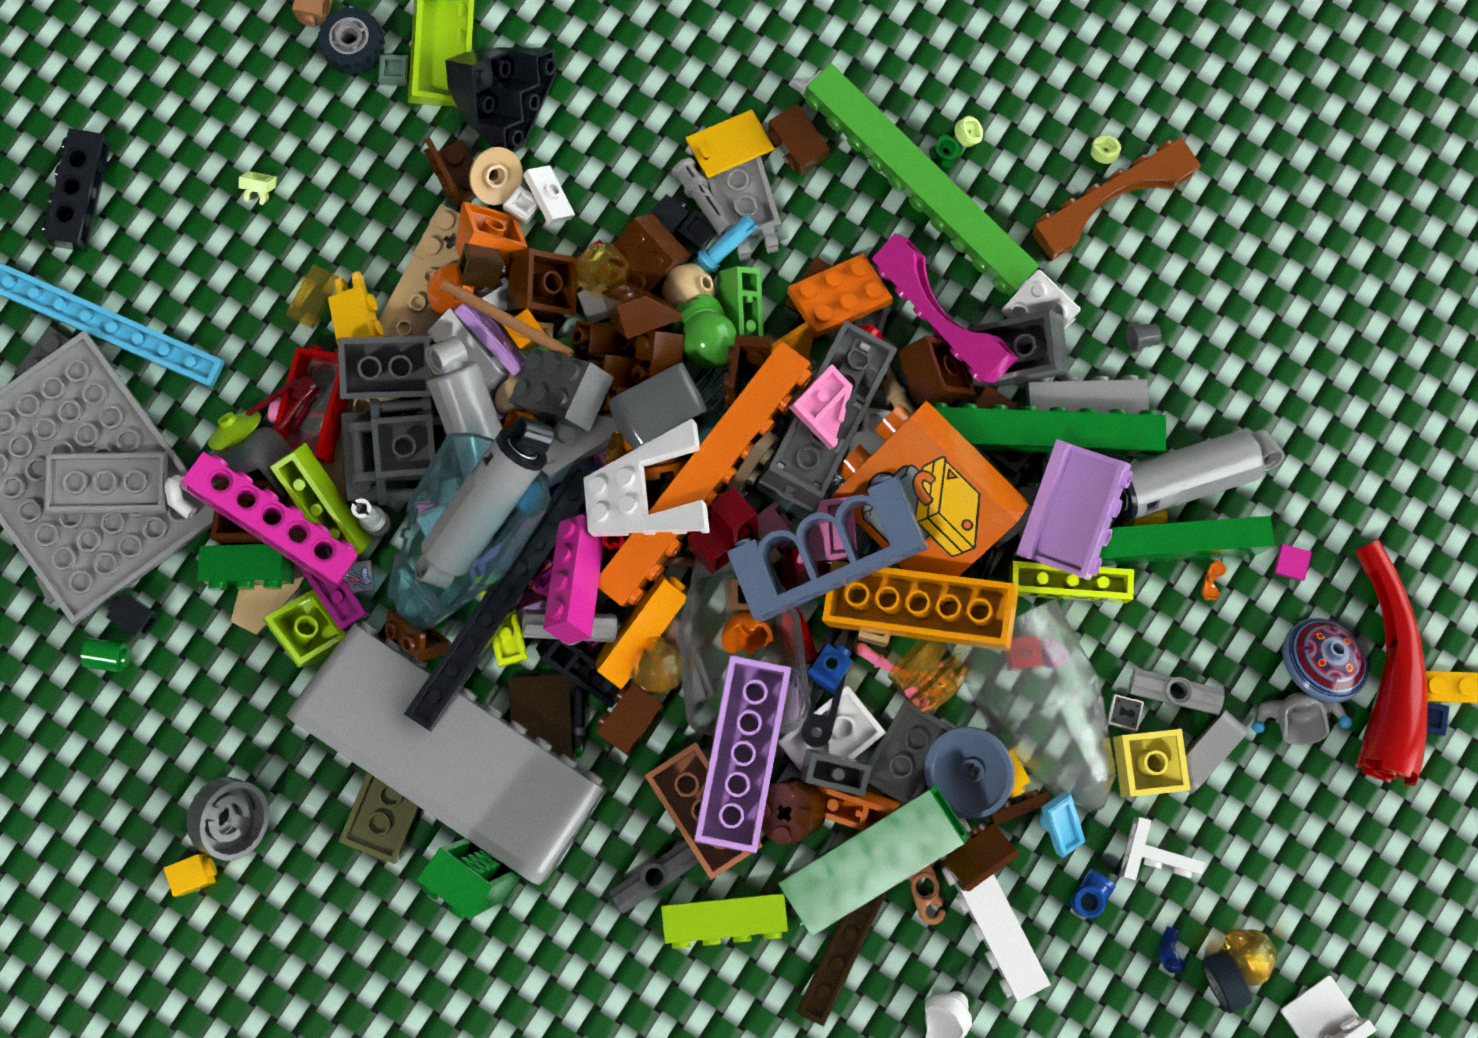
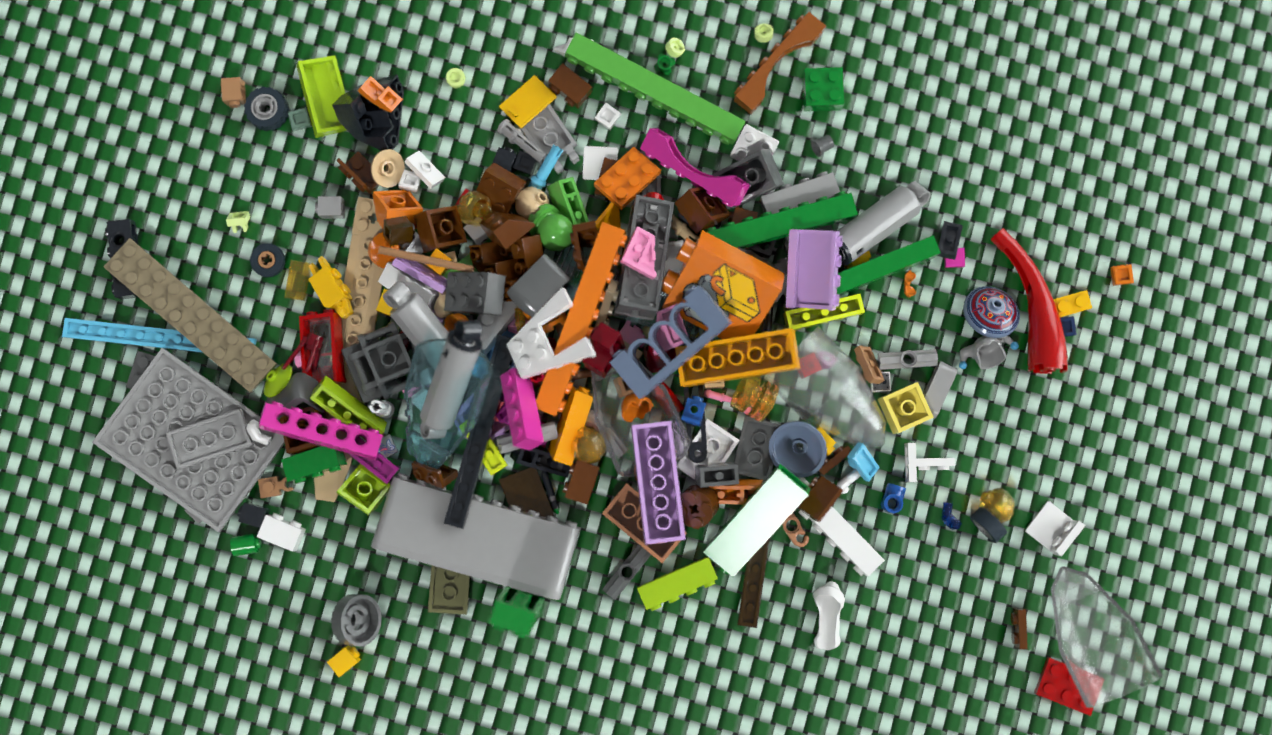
camera: 20 degrees left, 5 degrees up
dark grey brick [337,335,433,399] -> none
none -> dark tan plate [104,238,277,393]
none -> black bush [250,243,285,277]
none -> white brick [257,513,306,552]
none -> medium nougat plate [258,476,295,498]
none -> light grey brick [315,196,345,219]
none -> orange slope [357,76,402,113]
none -> yellowish green tile [446,68,465,88]
none -> white sticker [583,146,618,180]
none -> white plate [595,103,621,130]
none -> green brick [802,67,844,112]
none -> white arm [837,469,861,494]
none -> medium nougat plate [854,345,885,384]
none -> black plate [937,221,963,260]

